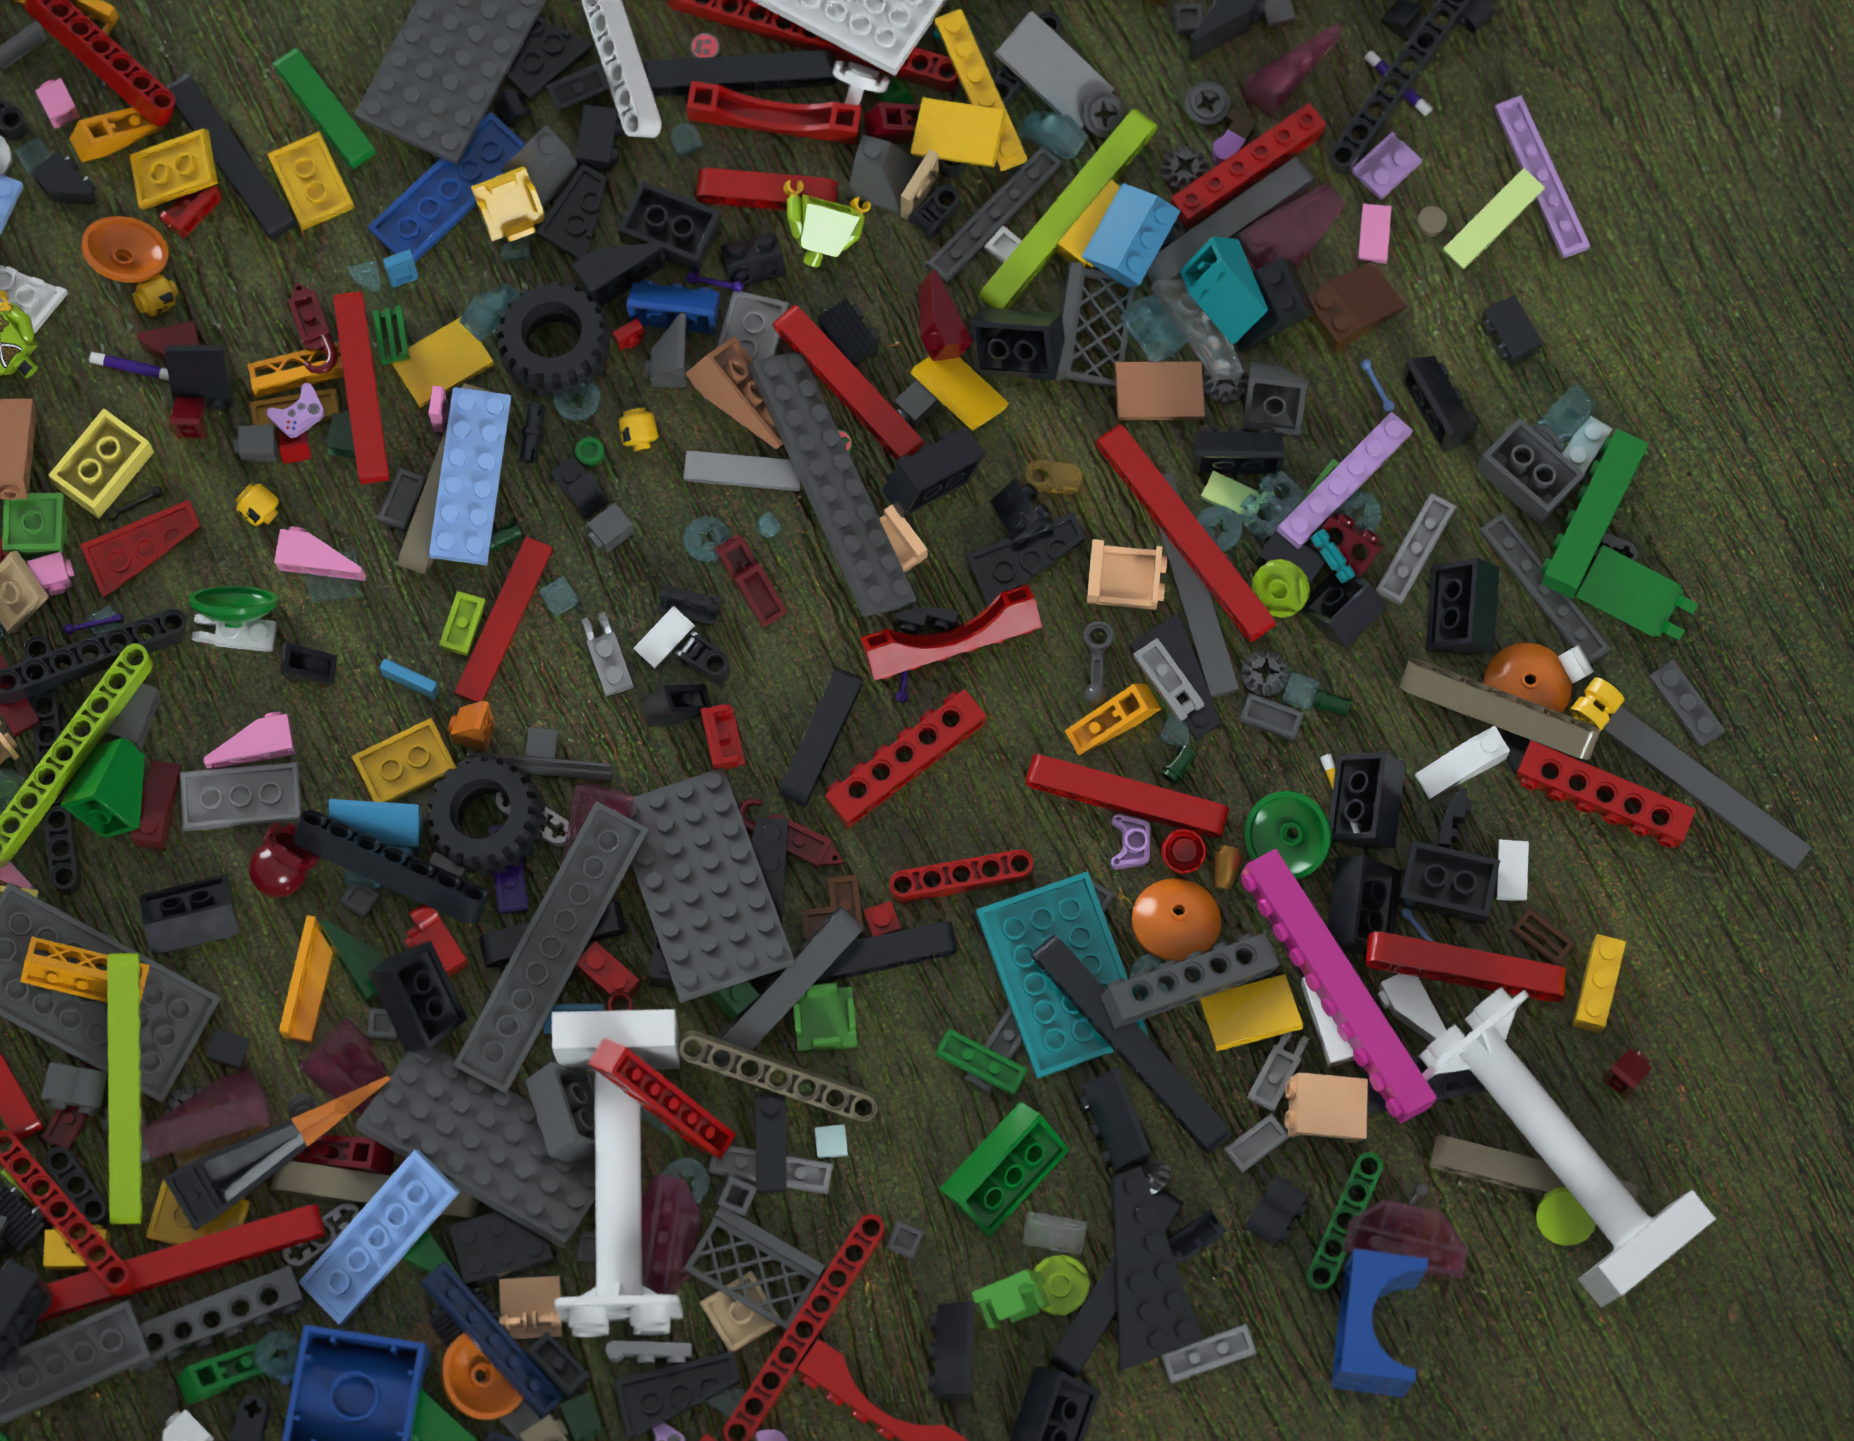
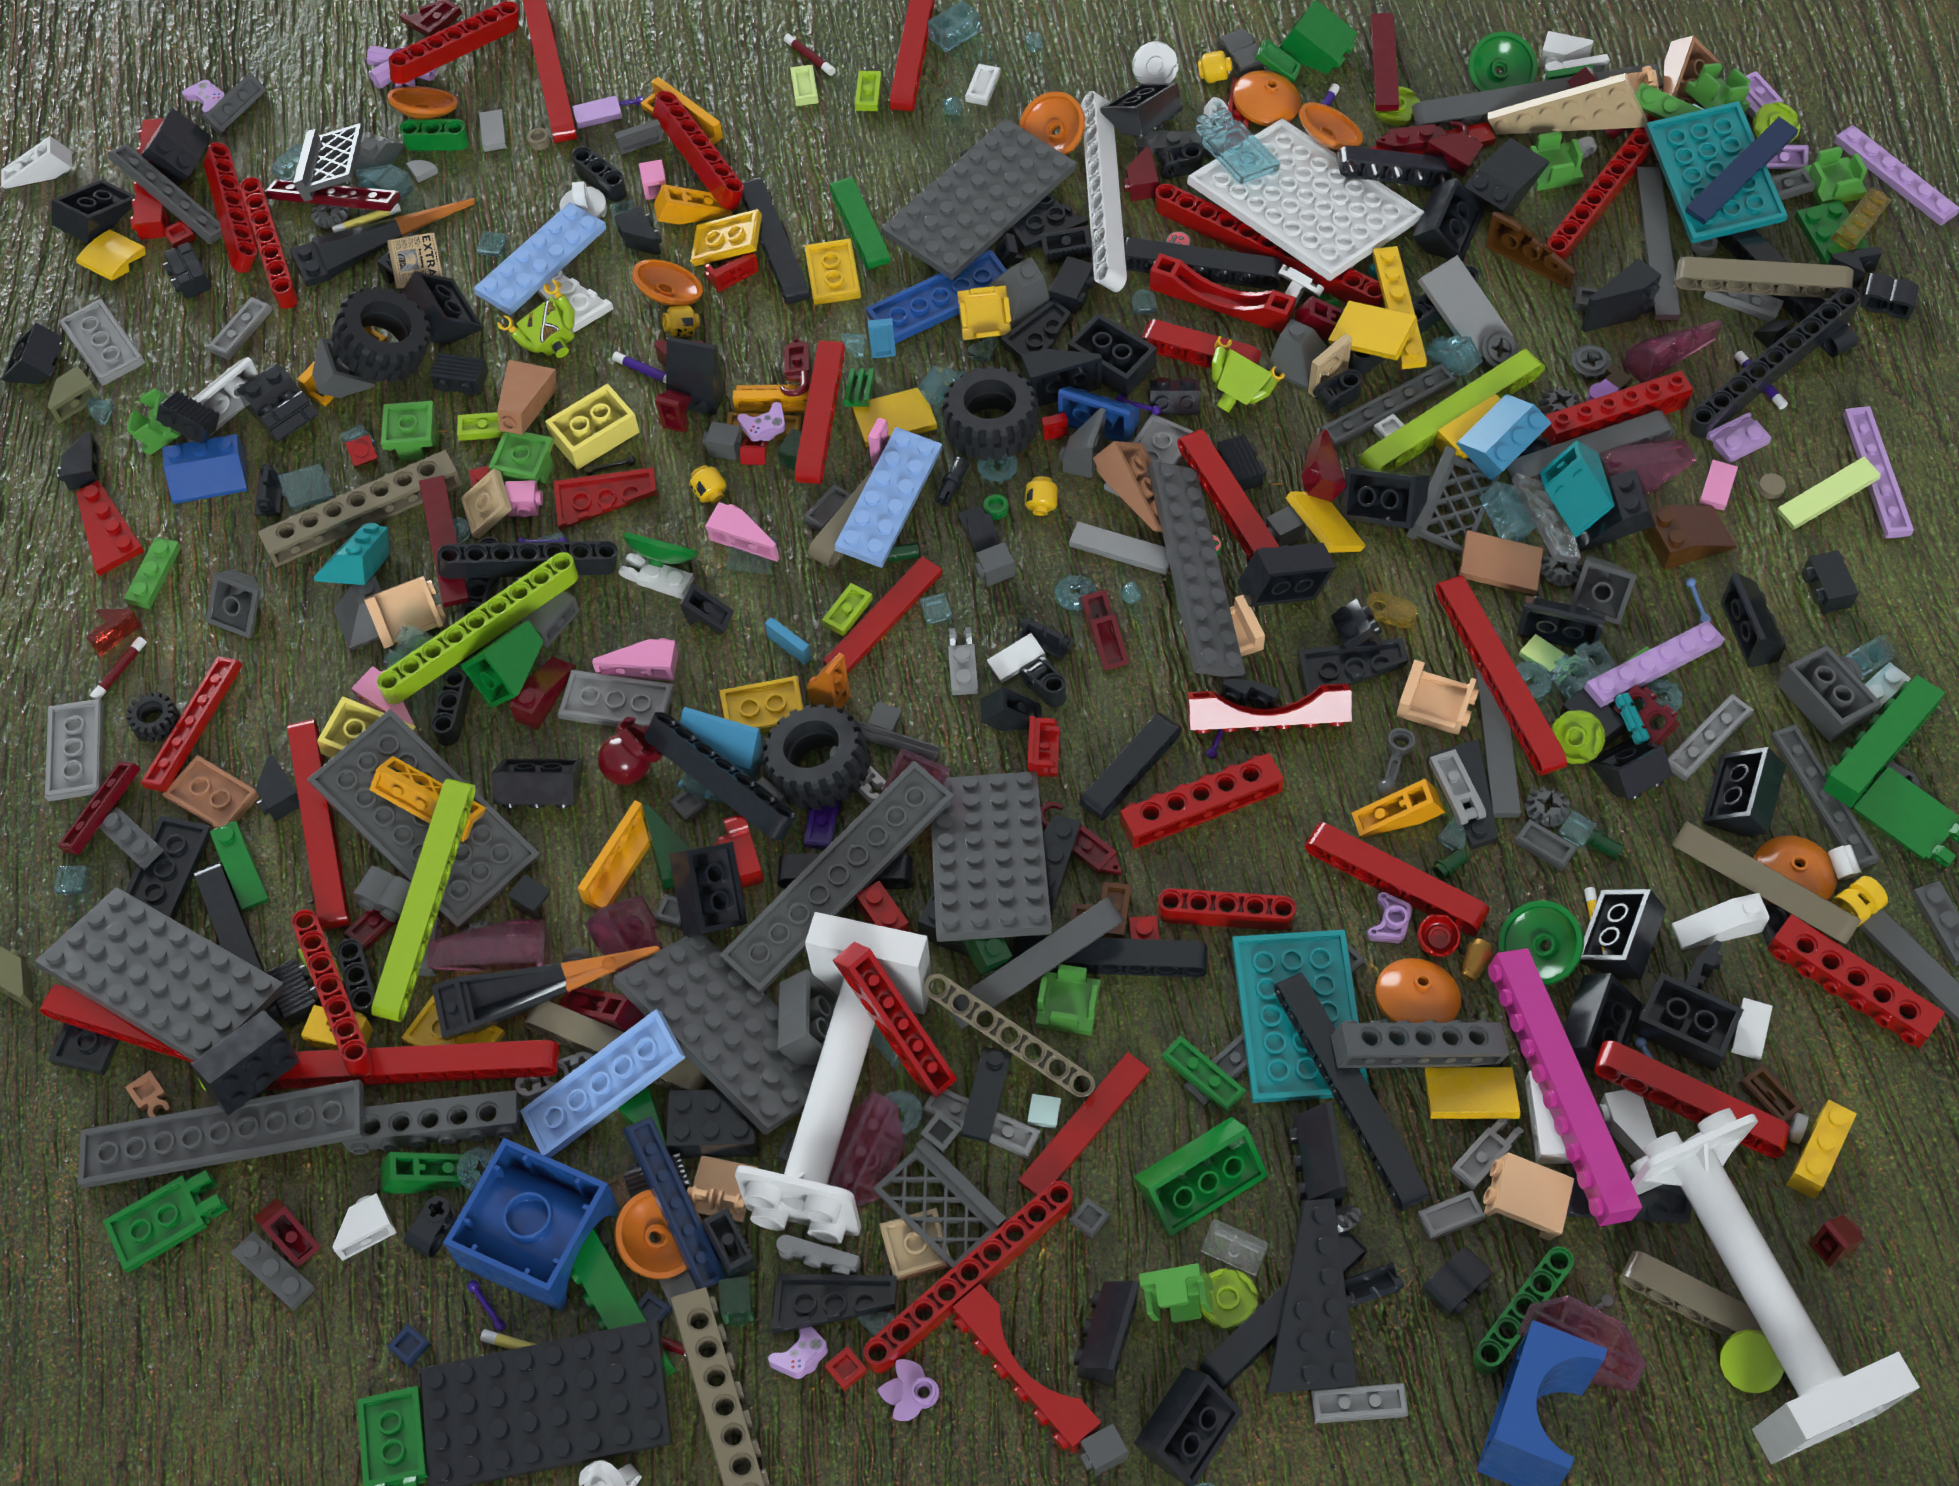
camera: 20 degrees right, 15 degrees down
none -> red tile [1018,1052,1150,1197]
none -> light grey tile [1788,1113,1809,1144]

